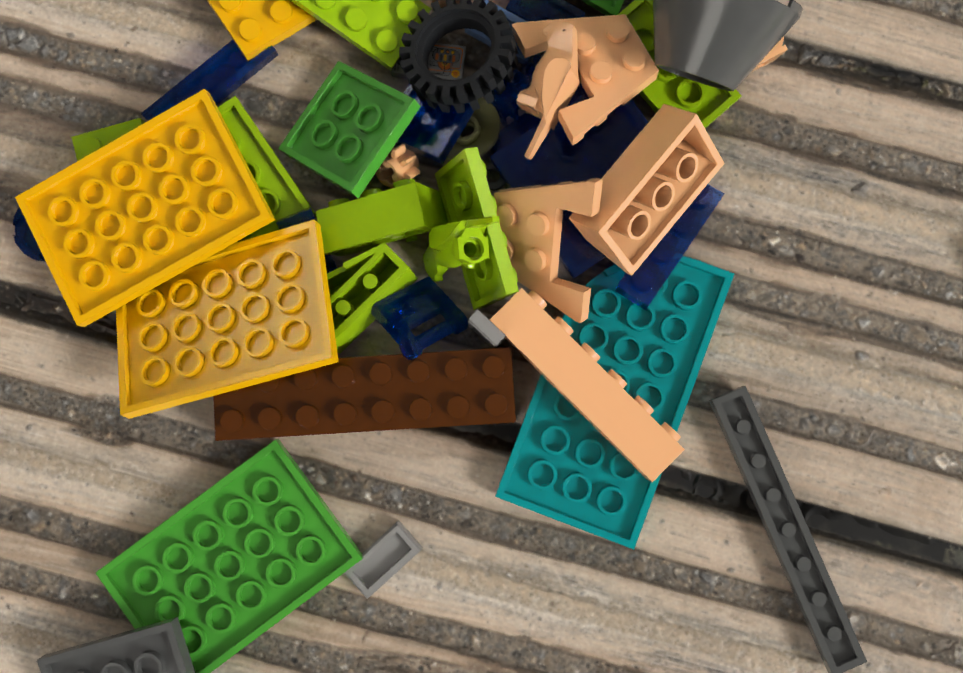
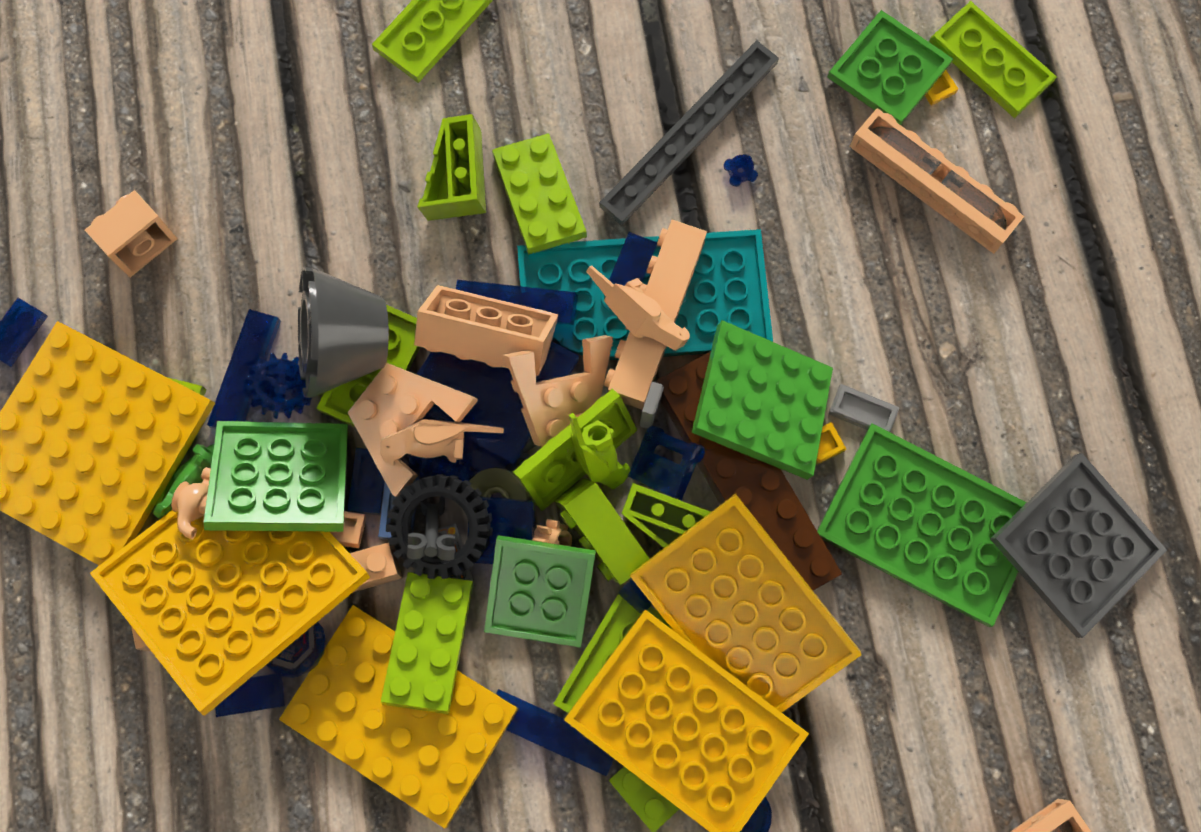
camera: 120 degrees left, 10 degrees down
none -> dark grey bar [407,496,455,561]
none -> lime wedge [417,114,486,221]
none -> lime plate [492,133,587,255]
none -> light nougat animal [586,266,690,351]
none -> clear blue tile [609,232,657,286]
none -> bright green plate [692,320,833,480]
none -> clear blue plate [724,154,758,187]
none -> yellow tile [816,422,847,465]

